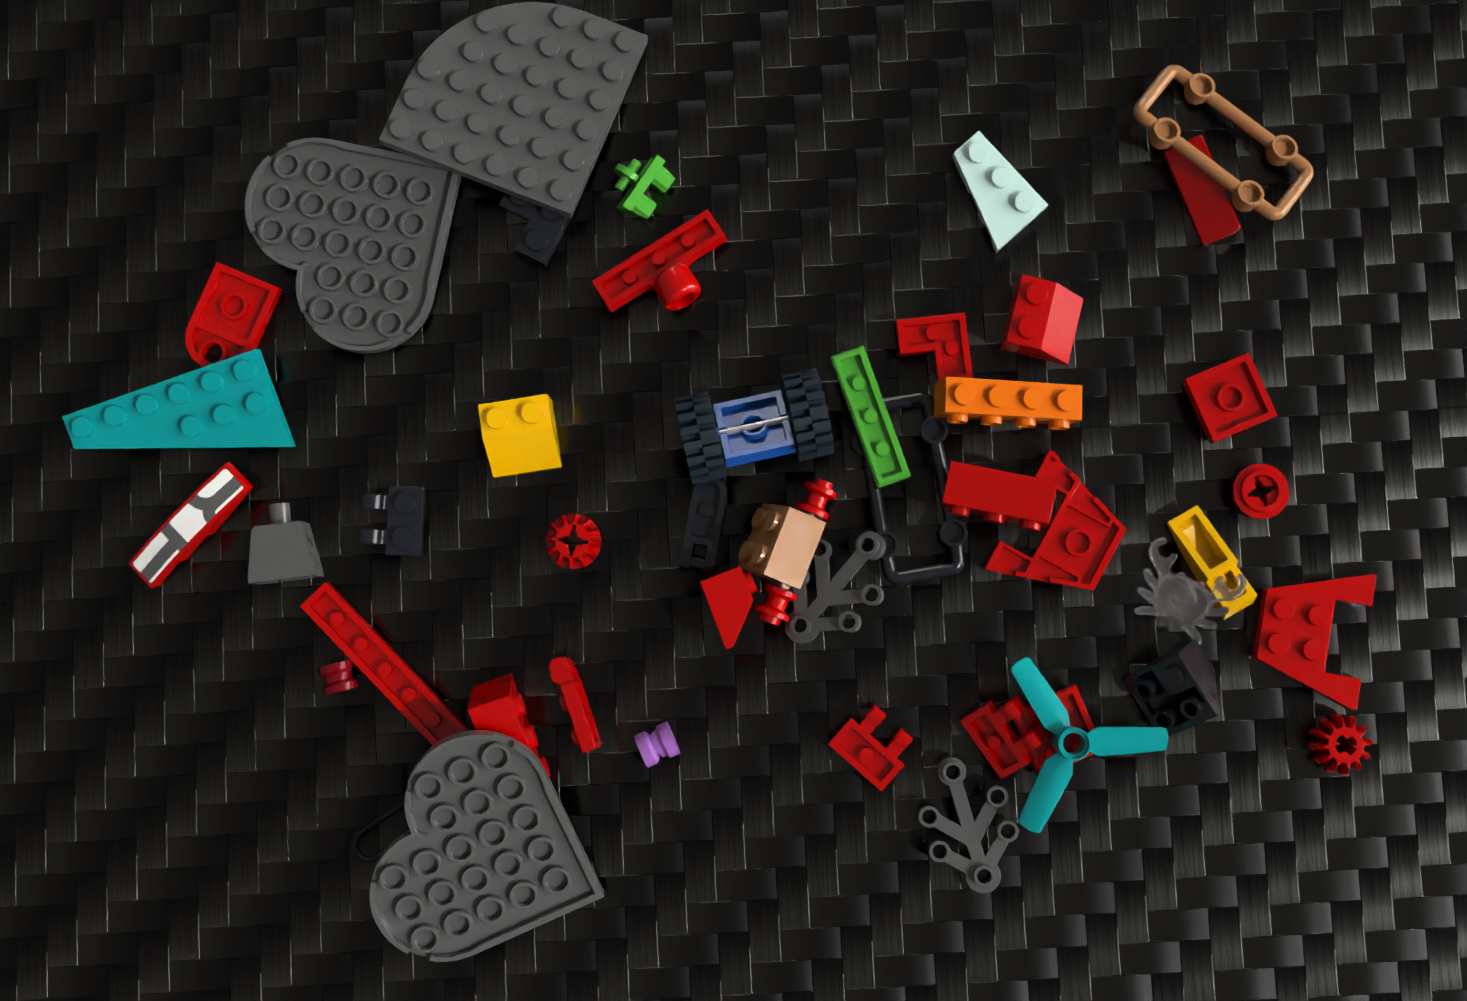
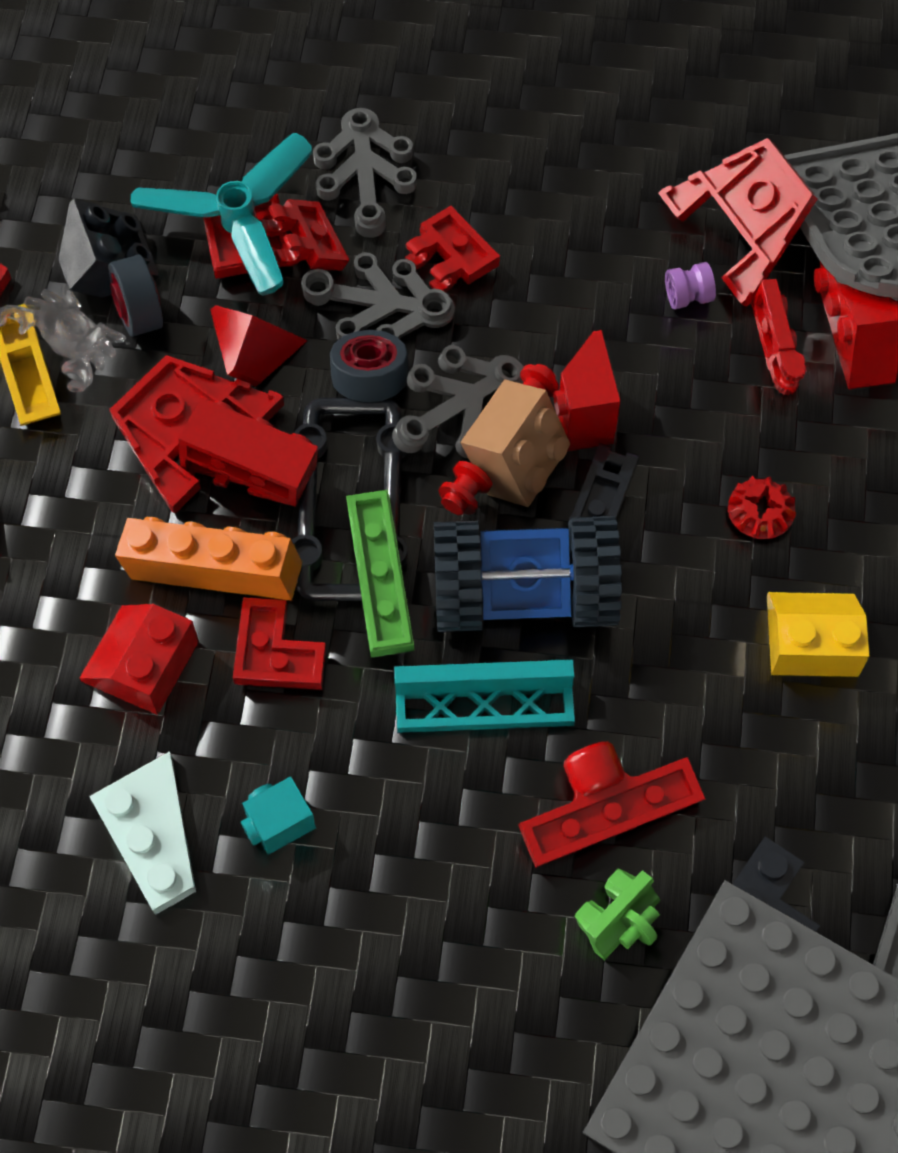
camera: 175 degrees left, 20 degrees down
none -> black wheel [108,255,163,337]
none -> red slope [210,305,308,386]
none -> teal brick [241,776,316,855]
none -> dark grey plant [301,252,455,340]
none -> black wheel [330,330,408,402]
none -> teal fence [394,660,575,733]
none -> wing [659,138,818,307]

